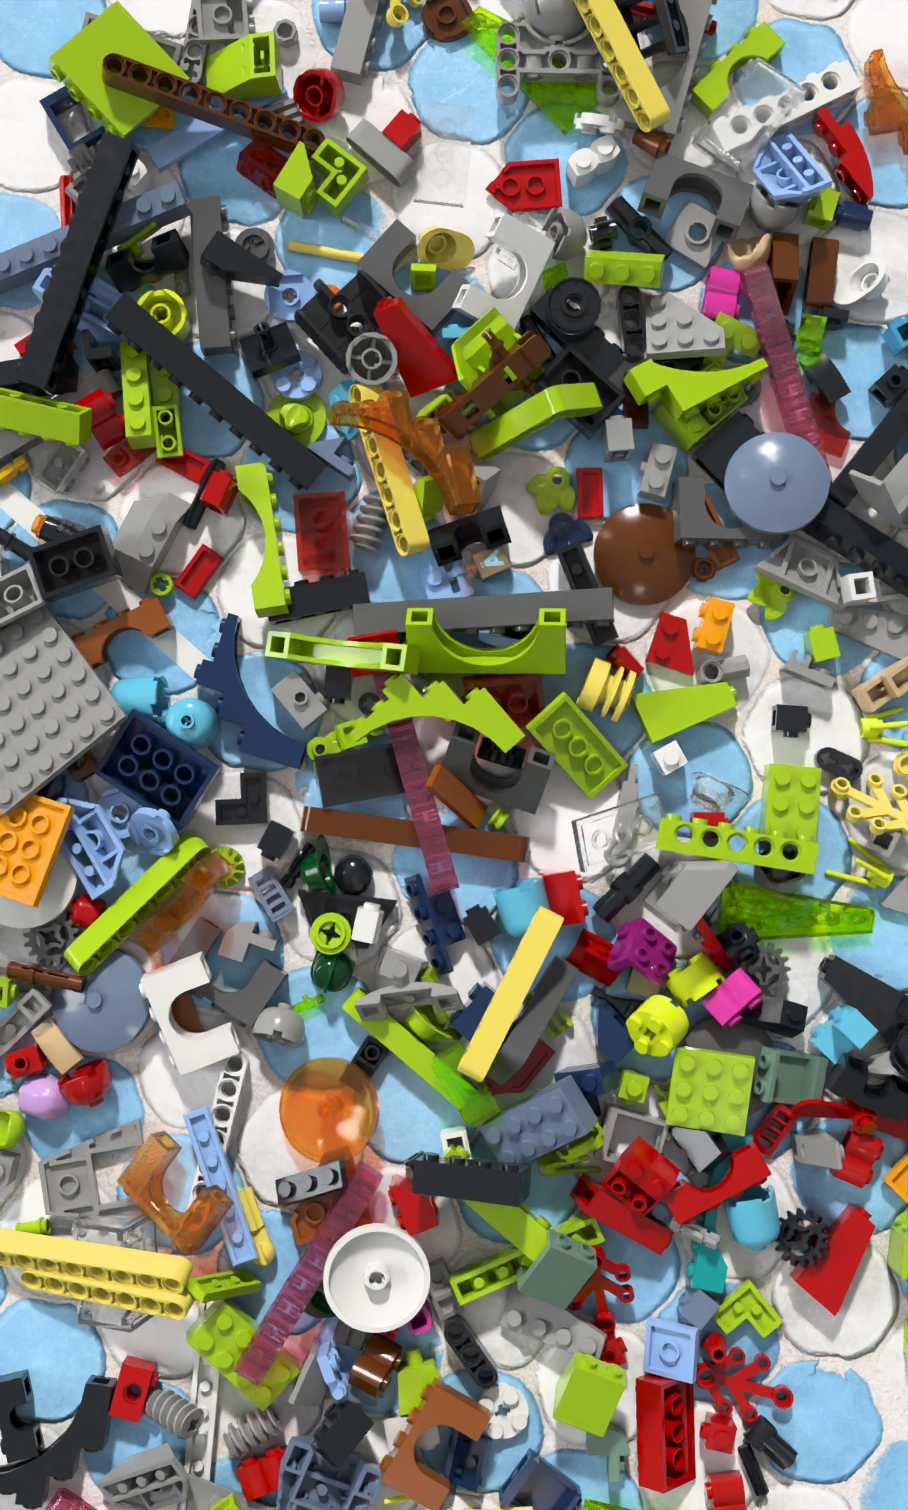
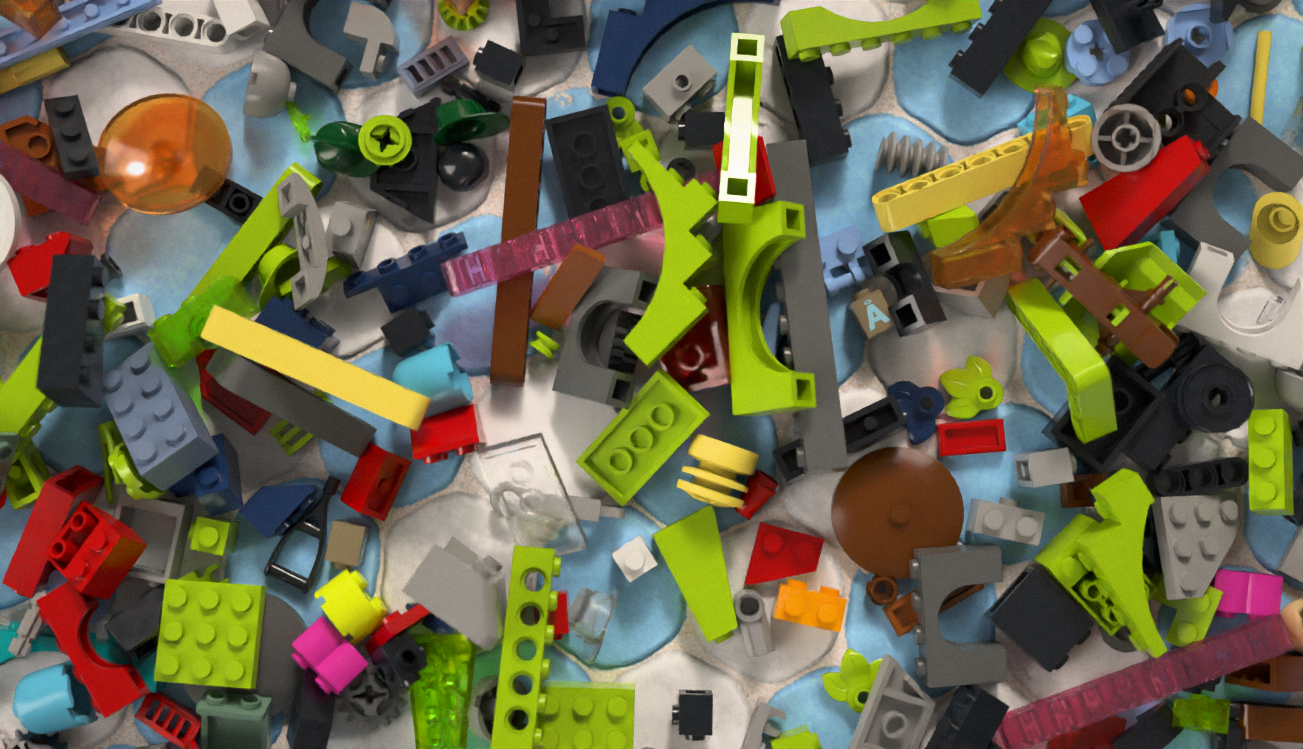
camera: 90 degrees right, 0 degrees up
clear red brick [293,490,352,576] -> none
sand blue slope [307,437,356,481] -> none
white brick [351,902,385,944] -> none
lime plate [411,263,437,291] -> none
clear neon green slope [541,262,569,292] -> none
black piece [592,852,661,923] -> none
magenta bracket [607,917,677,988] -> none
neon yellow brick [626,995,689,1057] -> none
sand blue dish [724,432,830,535] -> none

